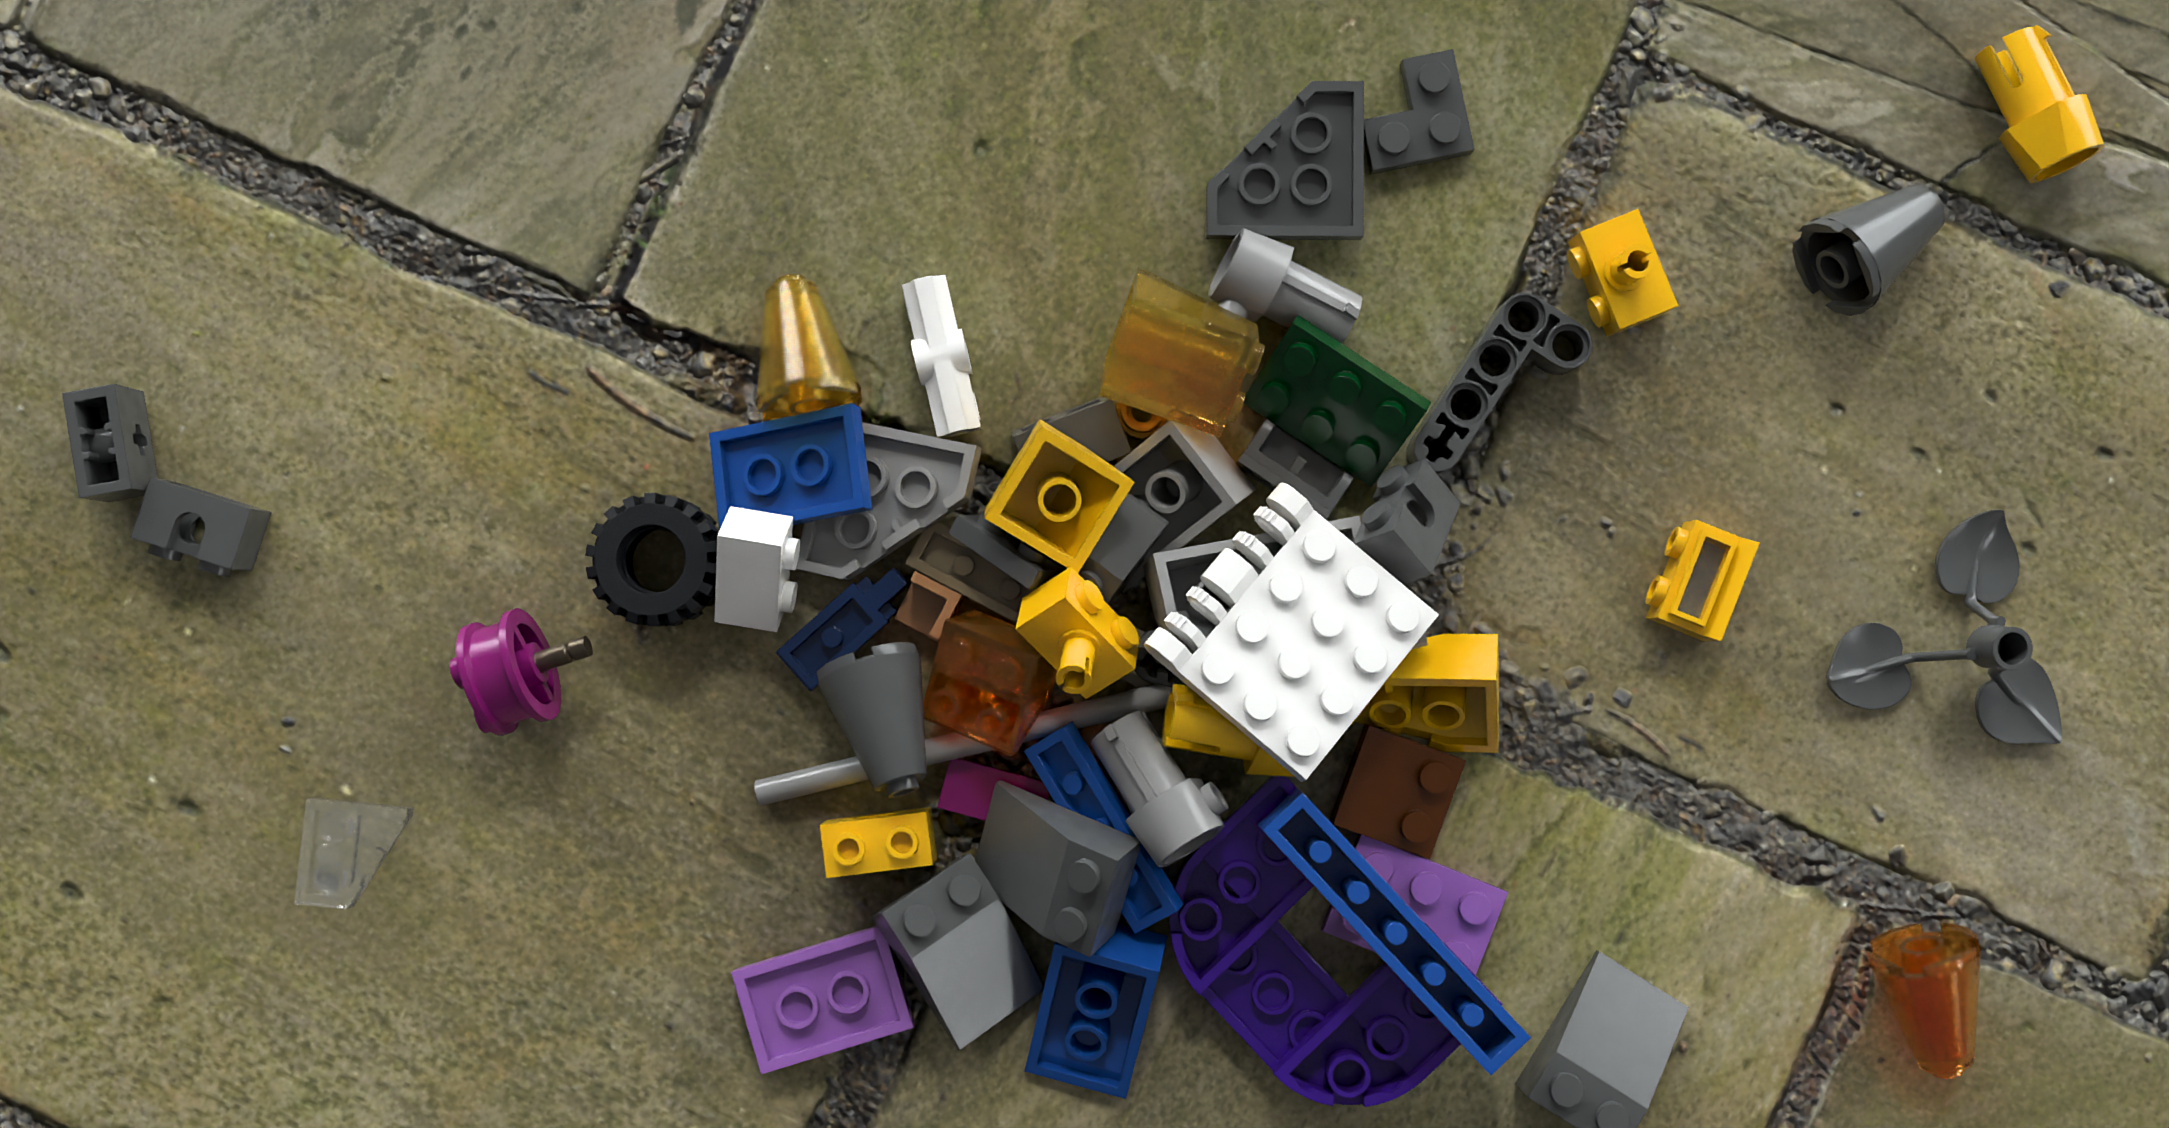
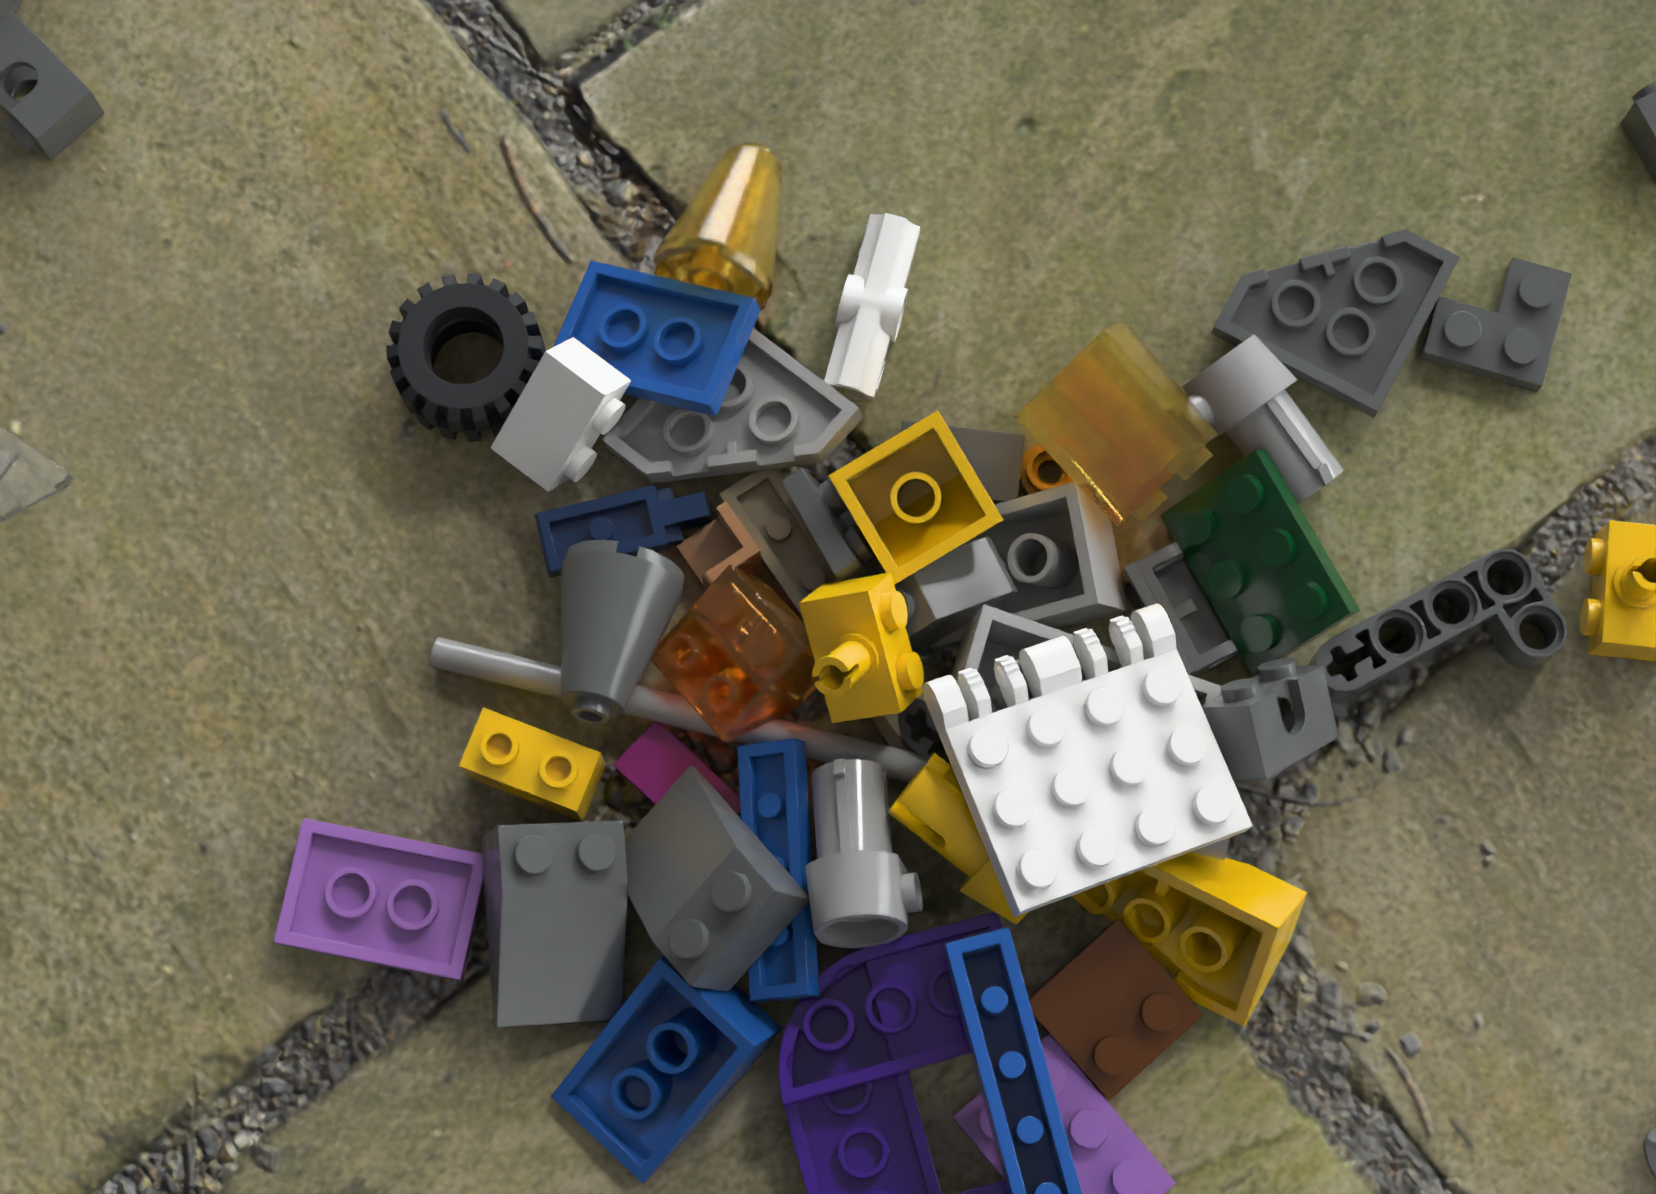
camera: 25 degrees right, 10 degrees down
magenta wheel [449,608,593,736] -> none
yellow window [1645,520,1760,641] -> none

